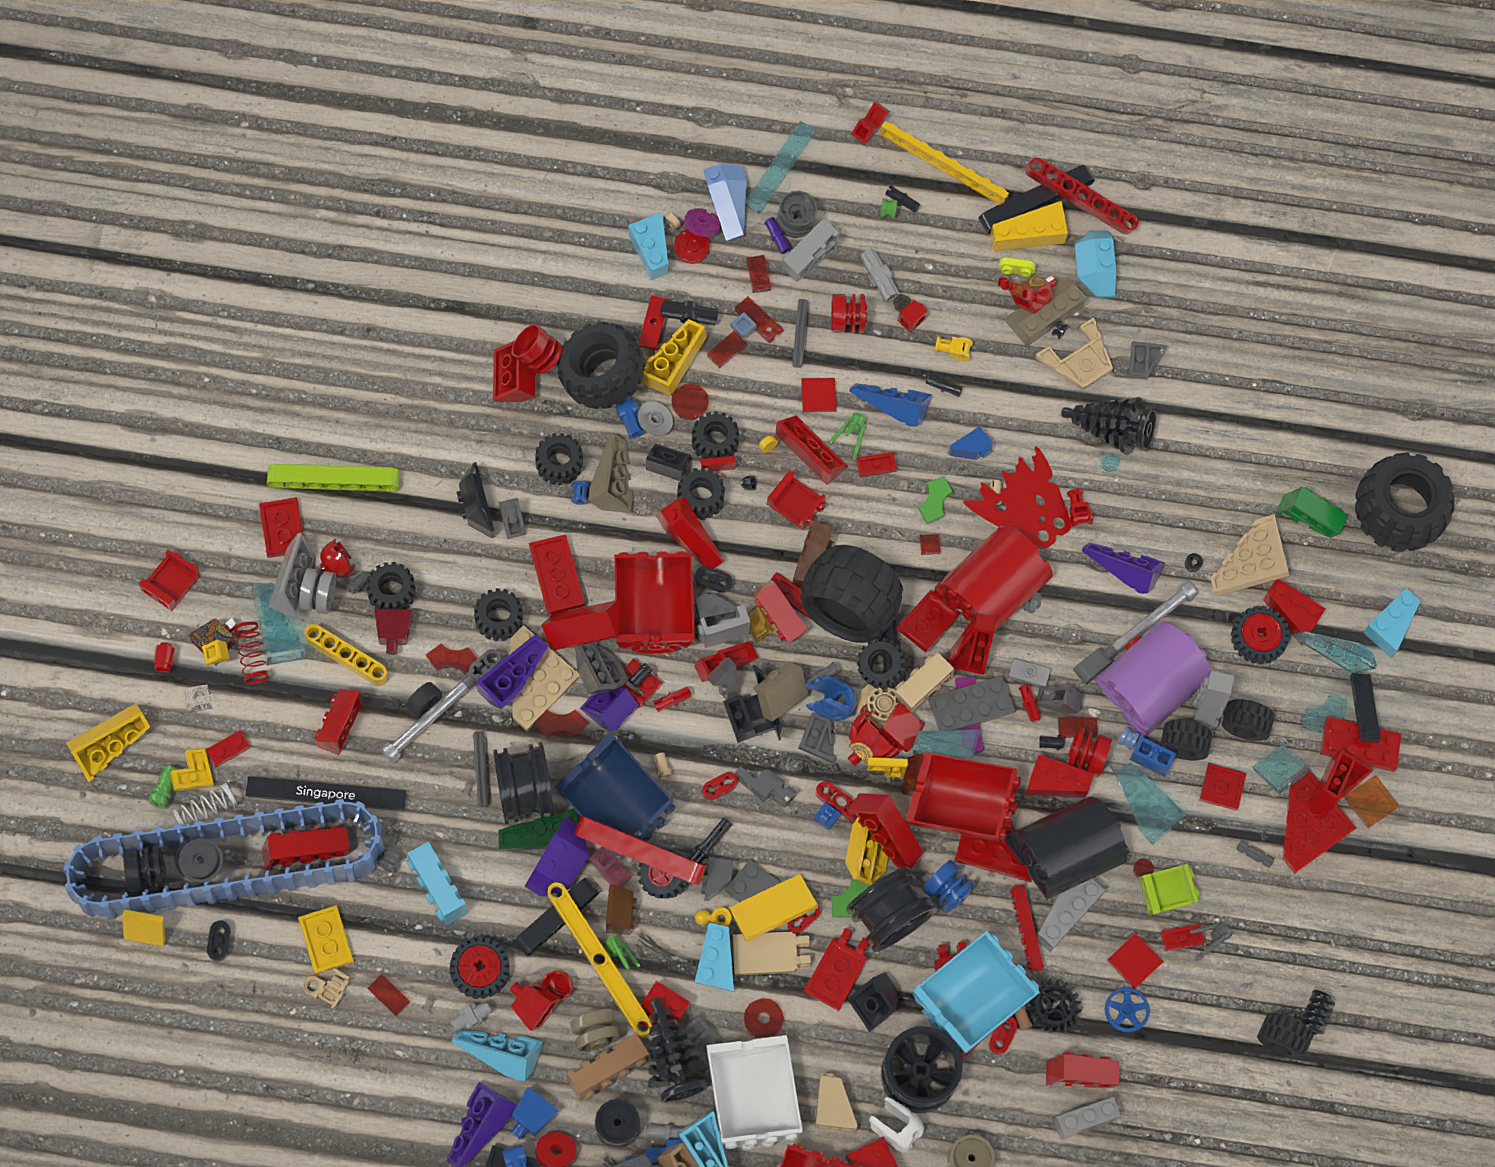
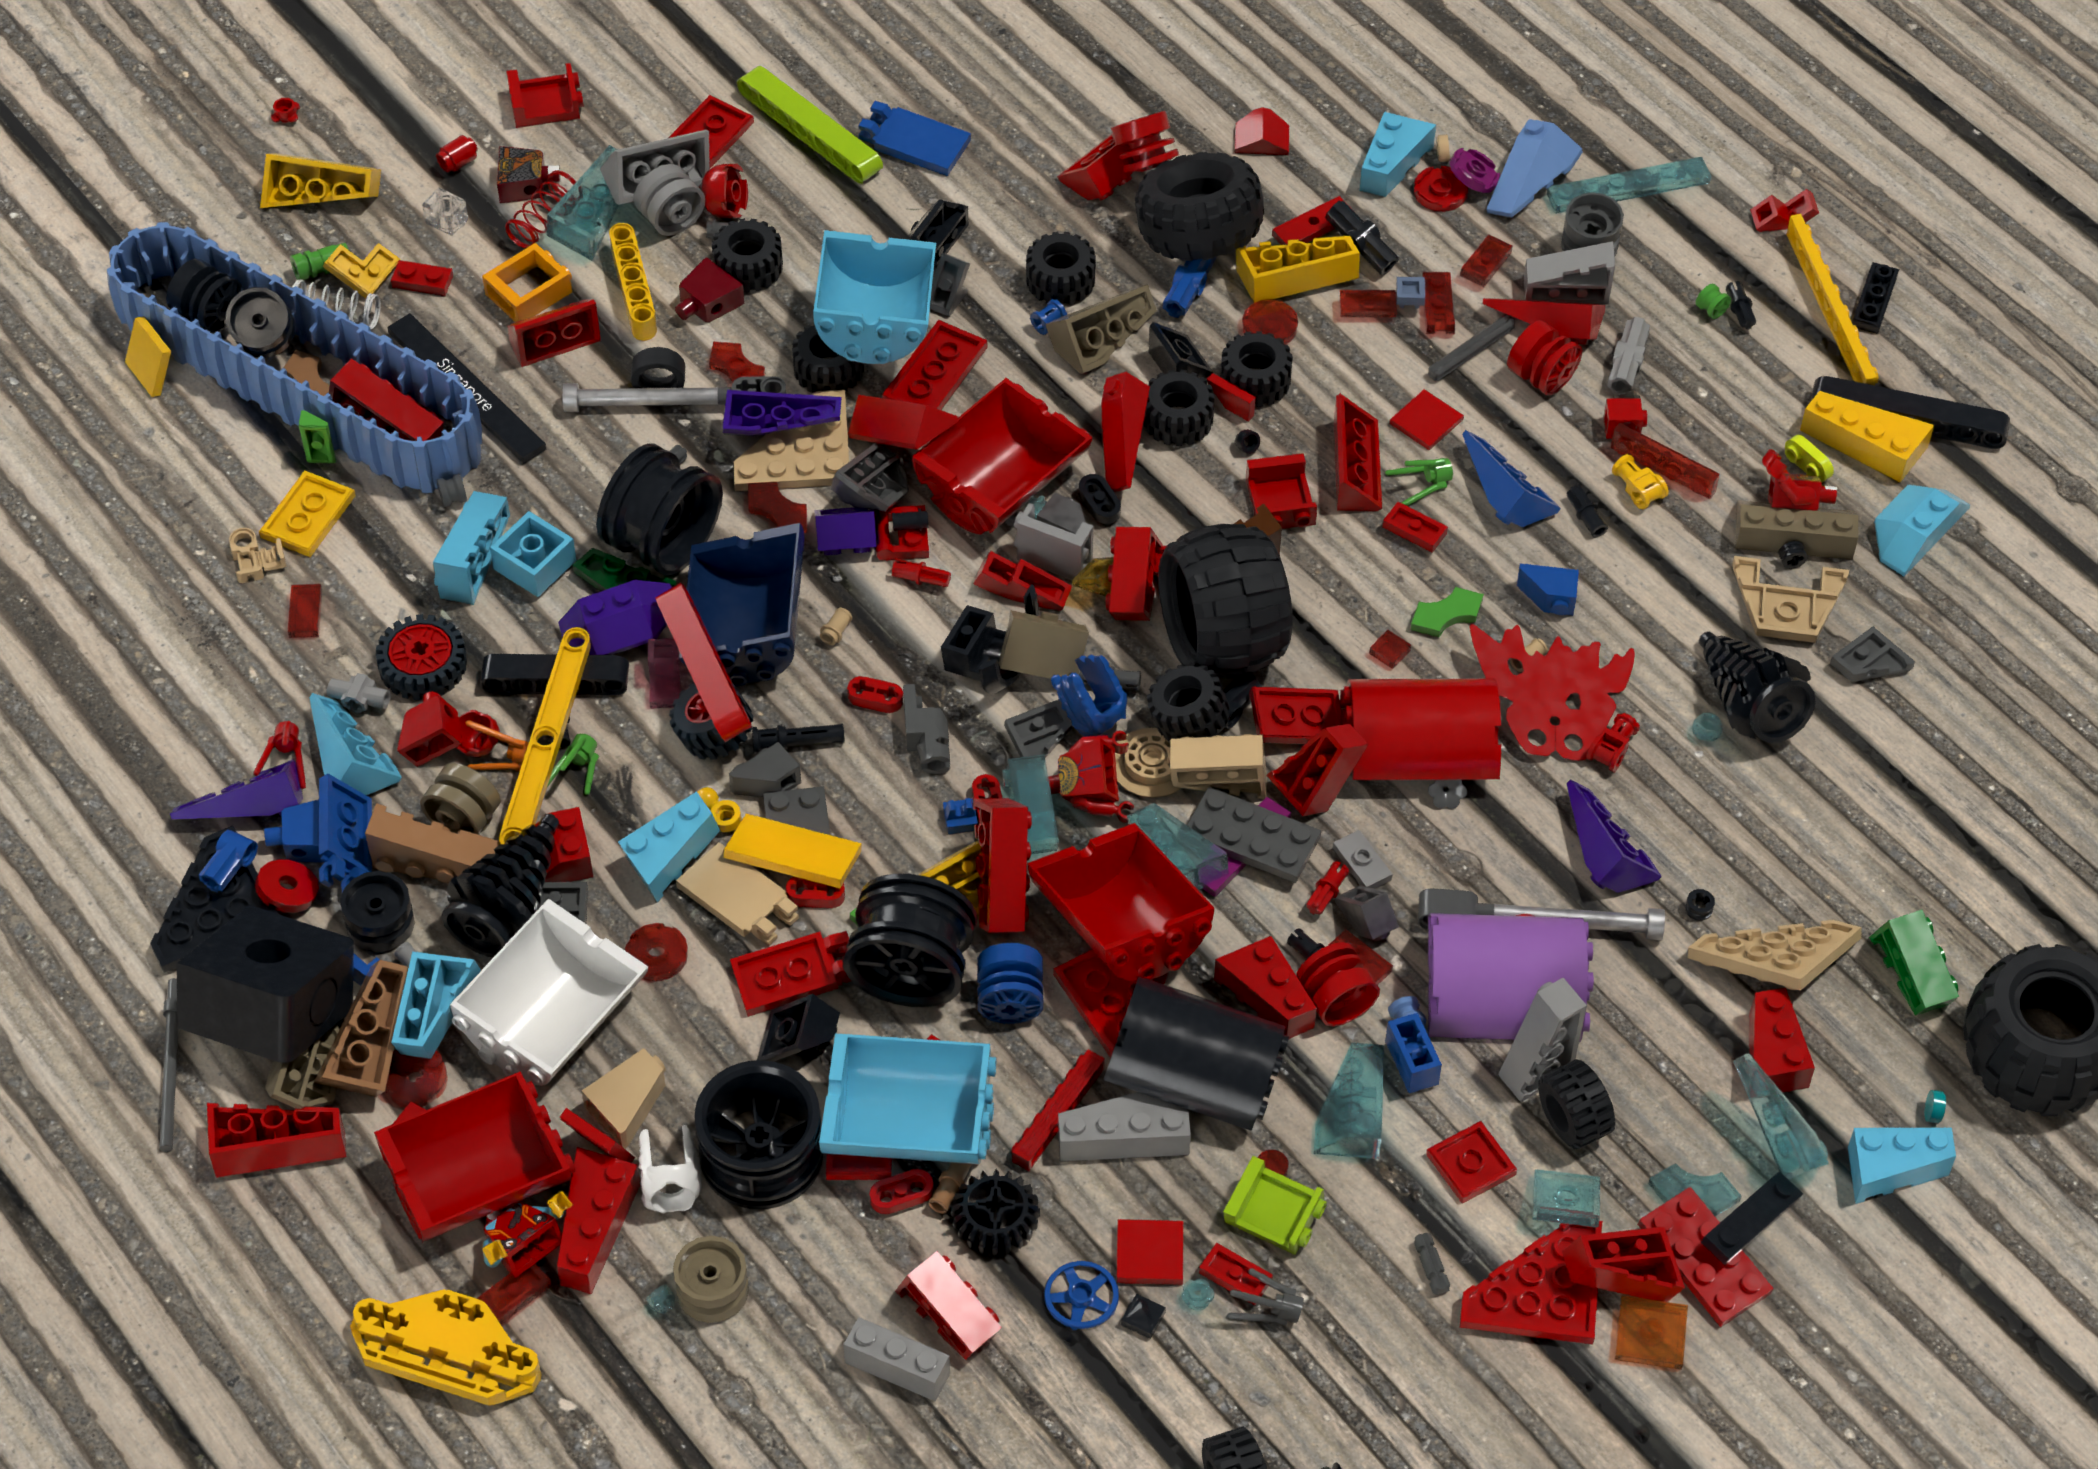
camera: 50 degrees right, 15 degrees down
yellow slope [202,640,230,665] -> none
black plate [207,920,231,962] -> none
reddish brown slope [606,884,637,935] -> none
light grey dish [638,401,673,436] -> none
flat silver slope [707,658,736,700] -> none
yellow tile [759,435,778,453] -> none
dark purple pin [764,217,791,254] -> none
yellow tile [867,758,908,778] -> none
red piece [881,702,924,752] -> none
red beam [1025,157,1139,235] -> none
black tyre [1160,720,1213,761] -> none
wheel [1231,606,1290,664] -> none
none -> red plant [253,721,306,789]
none -> red plate [271,98,300,123]
none -> medium nougat tile [283,350,329,396]
none -> bright green slope [299,410,336,463]
none -> blue tile [319,774,372,893]
none -> orange plant [466,720,529,771]
none -> light orange window [482,243,572,322]
none -> medium azure brick [490,511,577,597]
none -> red tile [560,1108,635,1163]
none -> medium azure cylinder [813,230,936,364]
none -> blue tile [858,101,971,176]
none -> clear light blue wedge [1002,754,1059,854]
none -> black tile [1121,1293,1166,1339]
none -> clear light blue plate [1182,1278,1214,1310]
none -> red slope [1235,107,1289,155]
none -> red wedge [1482,298,1606,344]
none -> clear red plate [1610,423,1720,499]
none -> black tile [1852,262,1899,334]
none -> teal tile [1924,1090,1946,1123]

